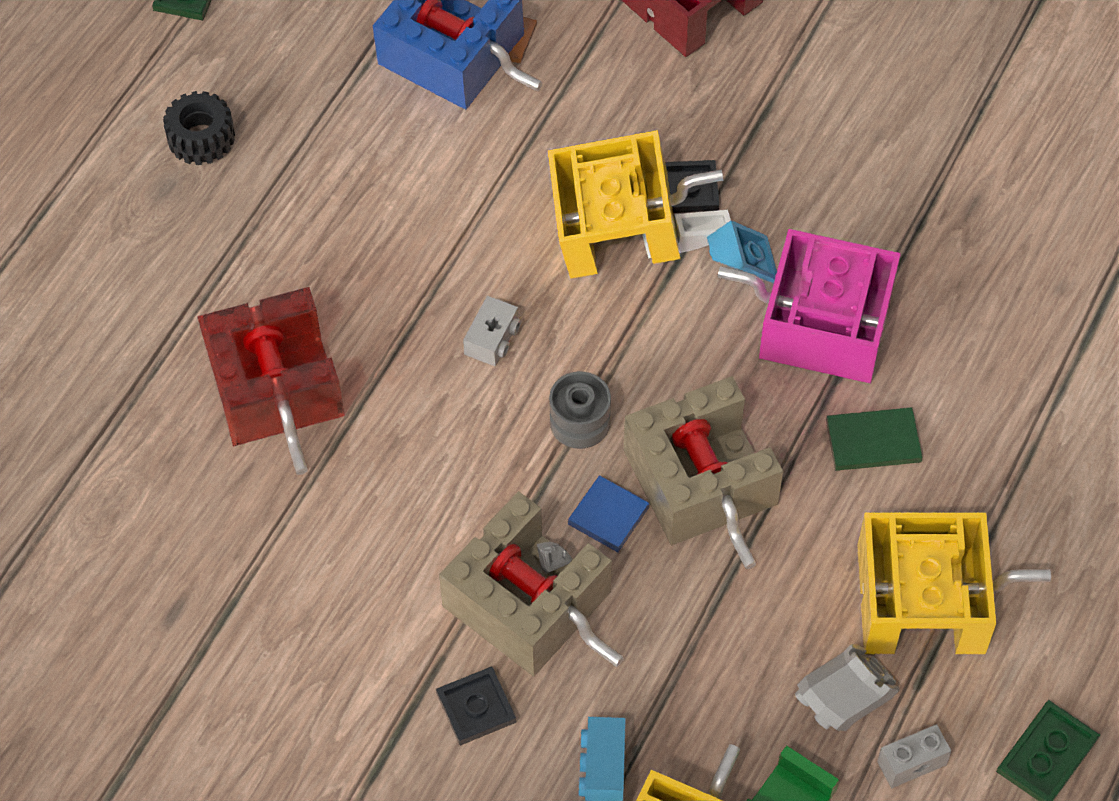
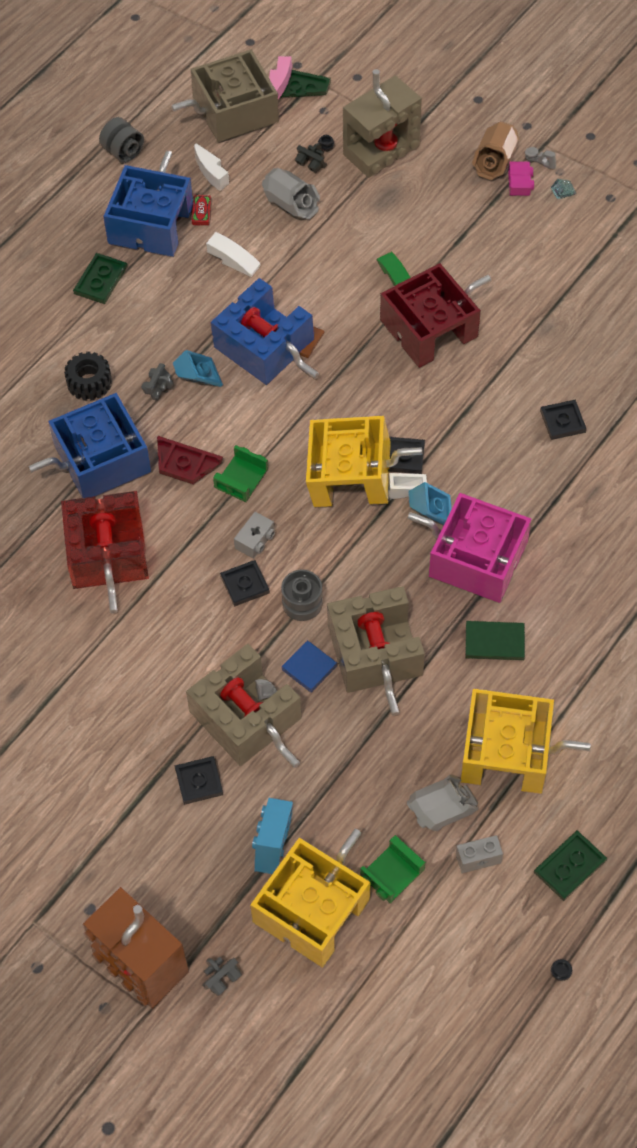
camera: 10 degrees right, 0 degrees up
none -> blue piece [28,393,151,501]
none -> dark grey hips [141,363,173,400]
none -> dark red wing [157,436,223,484]
none -> dark azure slope [173,350,223,387]
none -> green panel [213,445,268,502]
none -> black tile [220,560,270,607]
none -> black tile [540,399,587,440]

